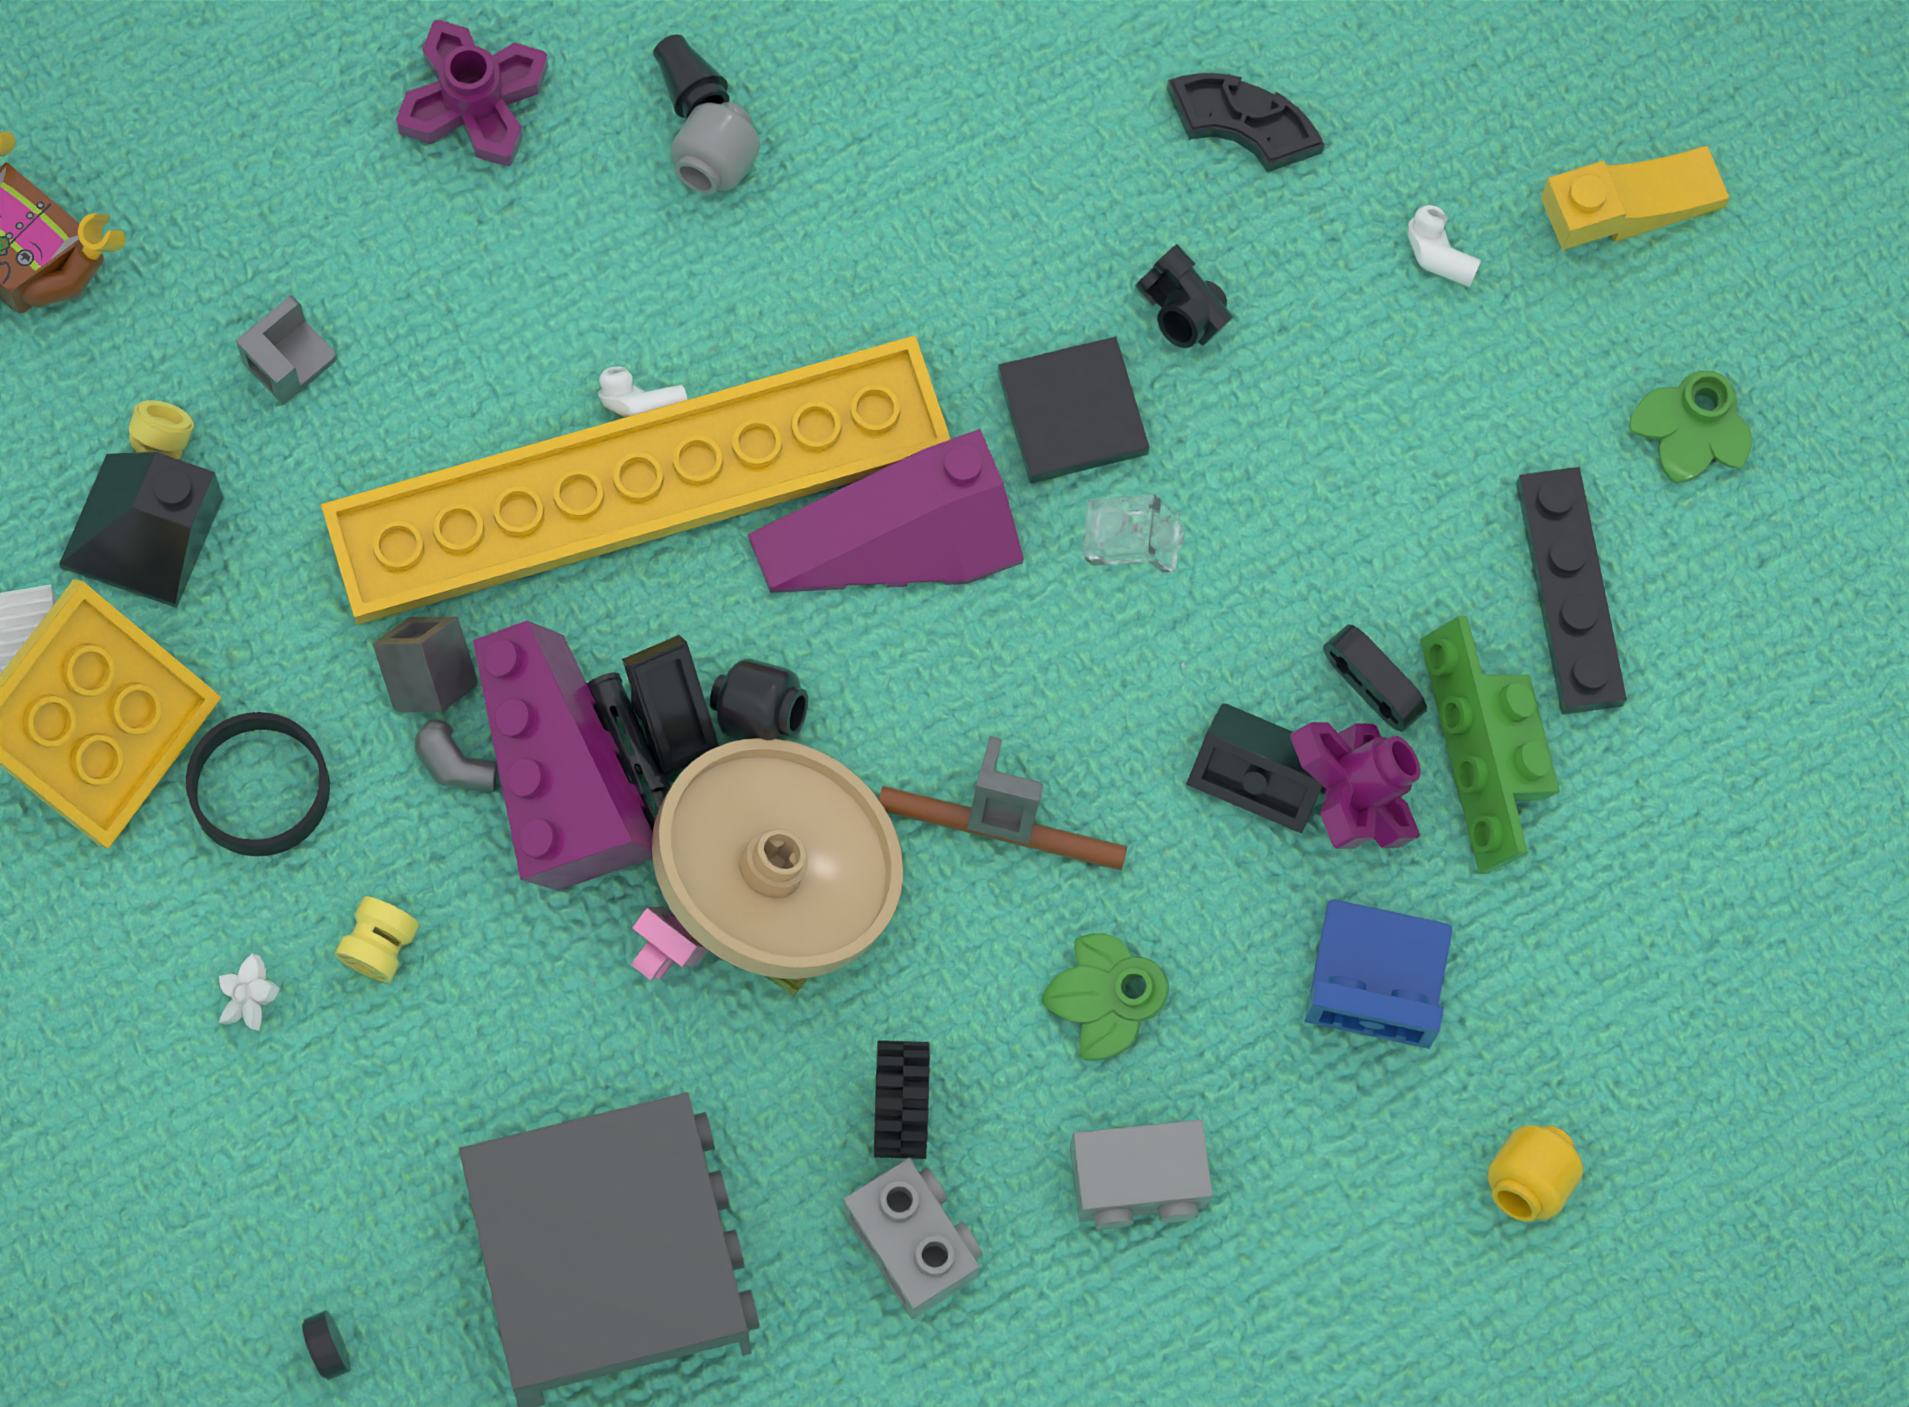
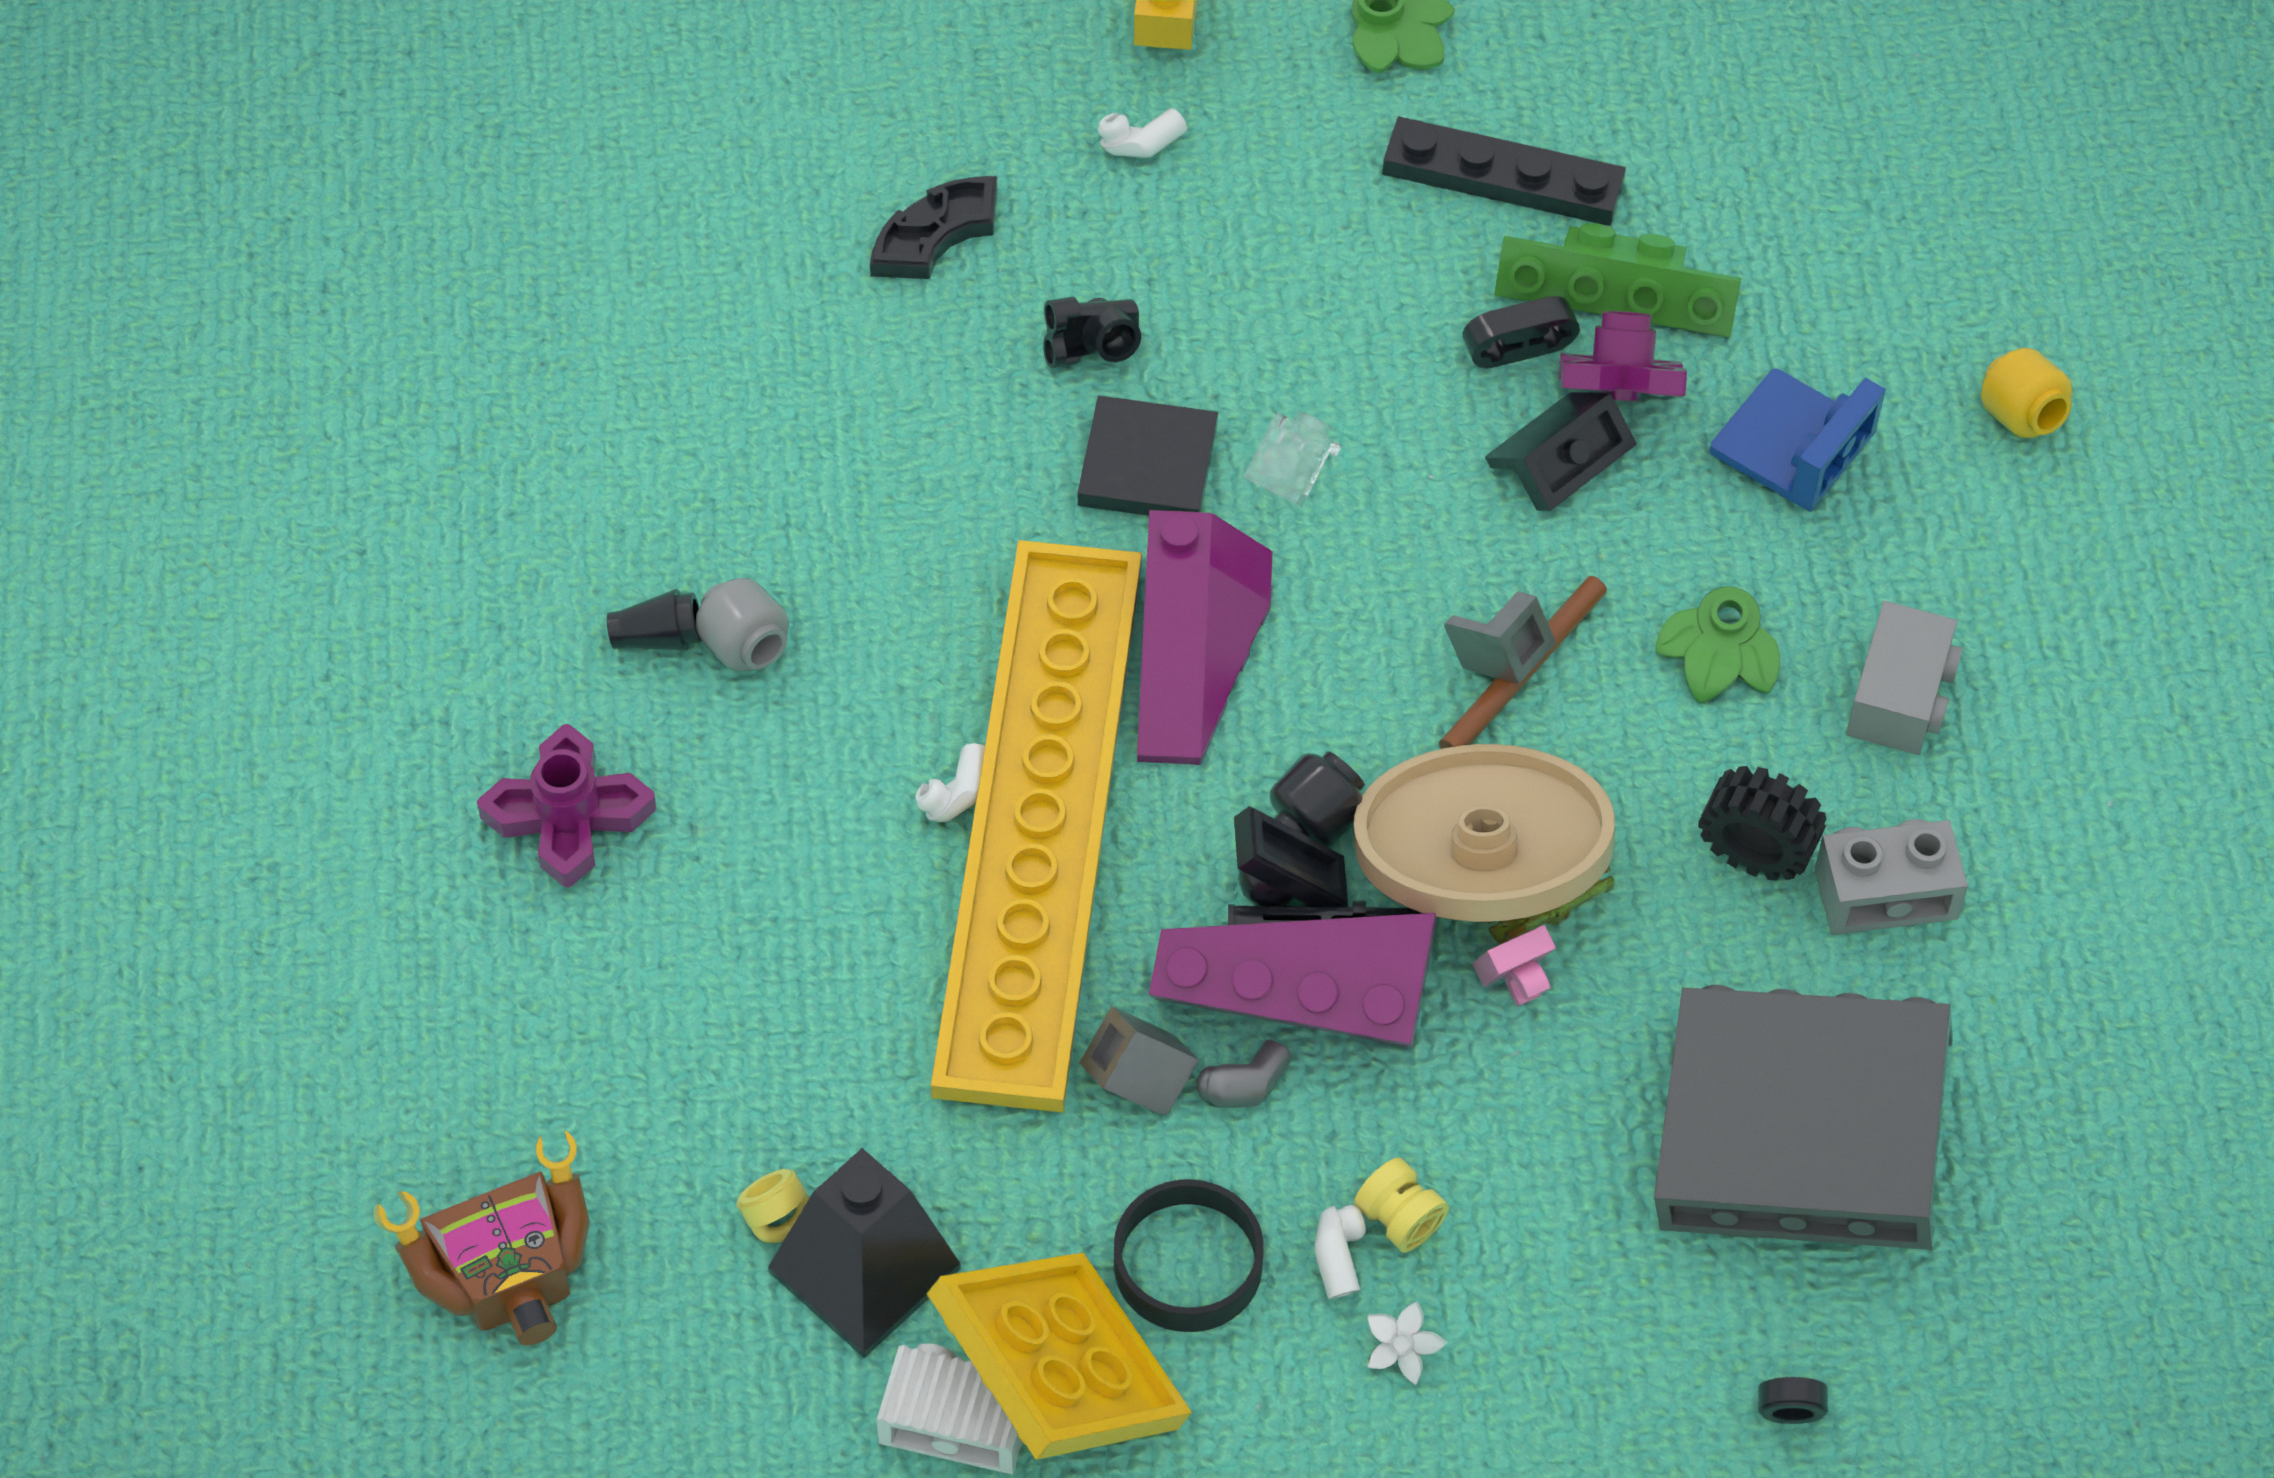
camera: 60 degrees left, 15 degrees down
flat silver panel [236,295,336,405] -> none
none -> white arm [1314,1205,1366,1300]

